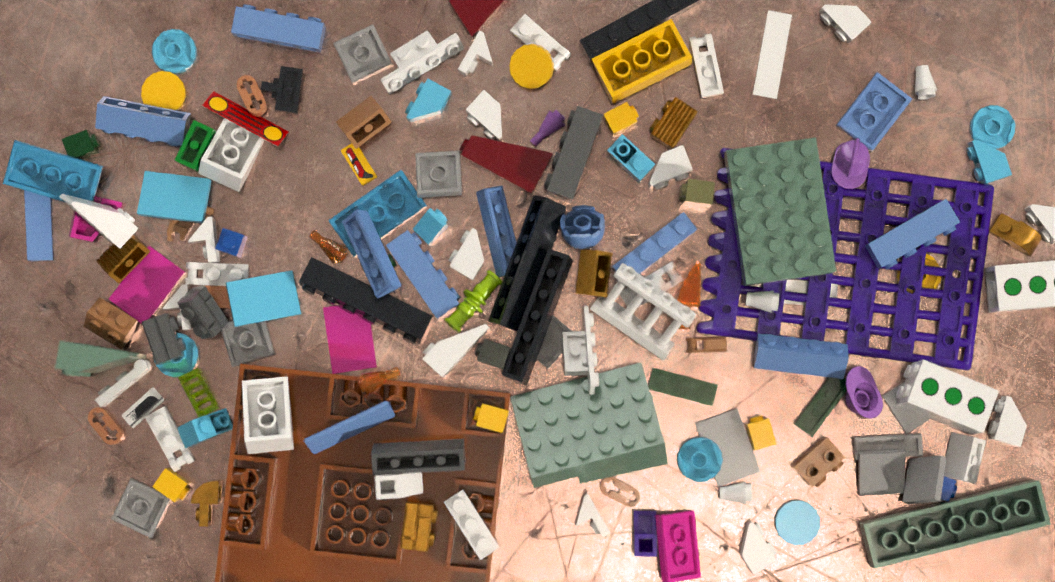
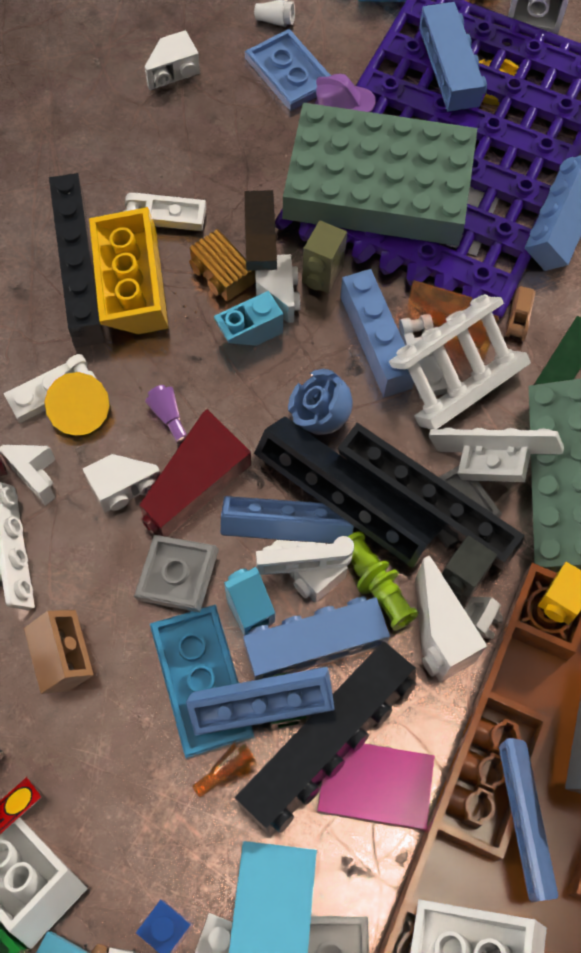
camera: 75 degrees left, 20 degrees down
yellow sticker [341,143,377,186] -> none
clear orange cone [358,367,400,395] -> none
medium azure slope [405,78,452,122] -> none
dark grey piece [544,106,603,204] -> none
pearl gold brick [575,249,613,297] -> none
yellow brick [603,102,639,136] -> none
white cone [746,290,779,313] -> none
white sticker [753,10,792,99] -> none
none -> dark brown tile [244,190,277,271]
none -> white plate [256,536,354,575]
none -> white tile [464,597,503,639]

